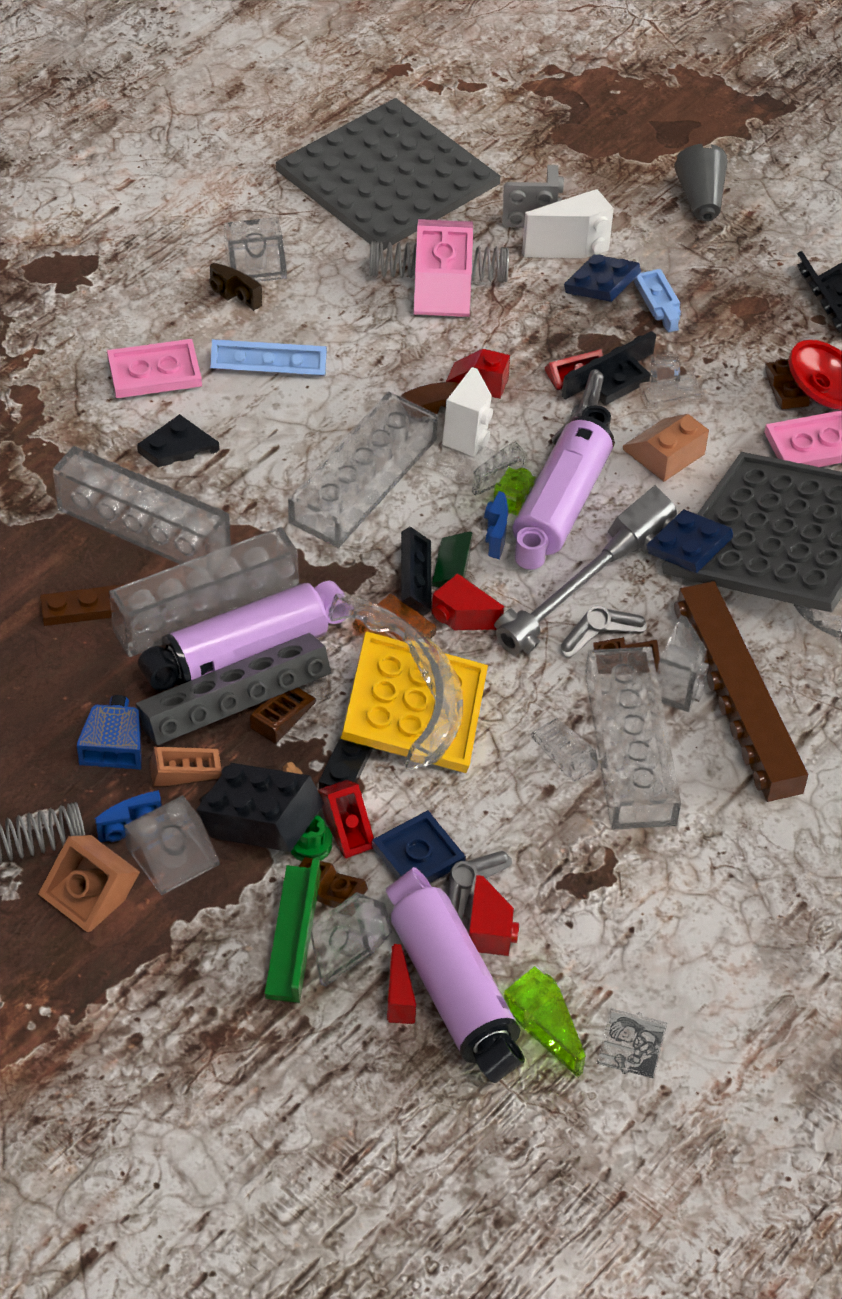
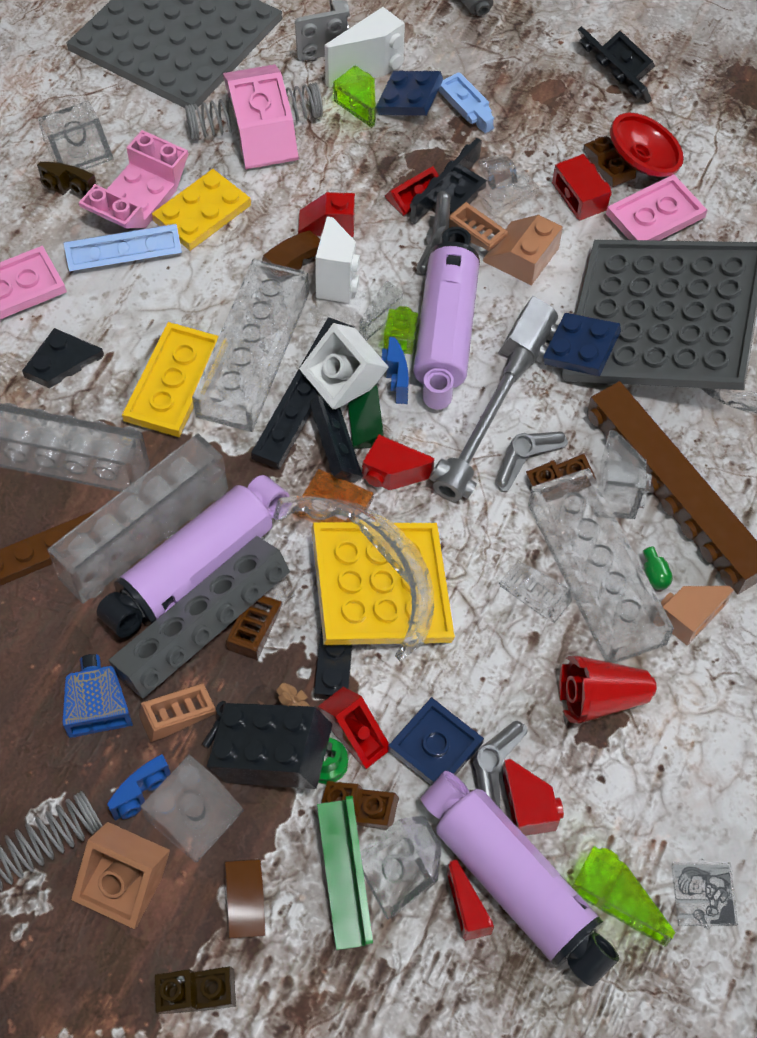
camera: 15 degrees left, 10 degrees up
none -> bright pink slope [79,130,188,228]
none -> yellow plate [122,322,223,438]
none -> yellow plate [152,169,251,251]
none -> dark brown slope [155,966,236,1014]
none -> reddish brown slope [224,859,265,938]
none -> black plate [251,317,355,470]
none -> white slope [299,323,389,409]
none -> clear neon green slope [333,65,376,128]
none -> nougat slope [449,202,508,251]
none -> red brick [552,154,612,221]
none -> red cone [559,655,657,723]
none -> green cylinder [642,546,673,590]
none -> nougat slope [657,586,734,646]

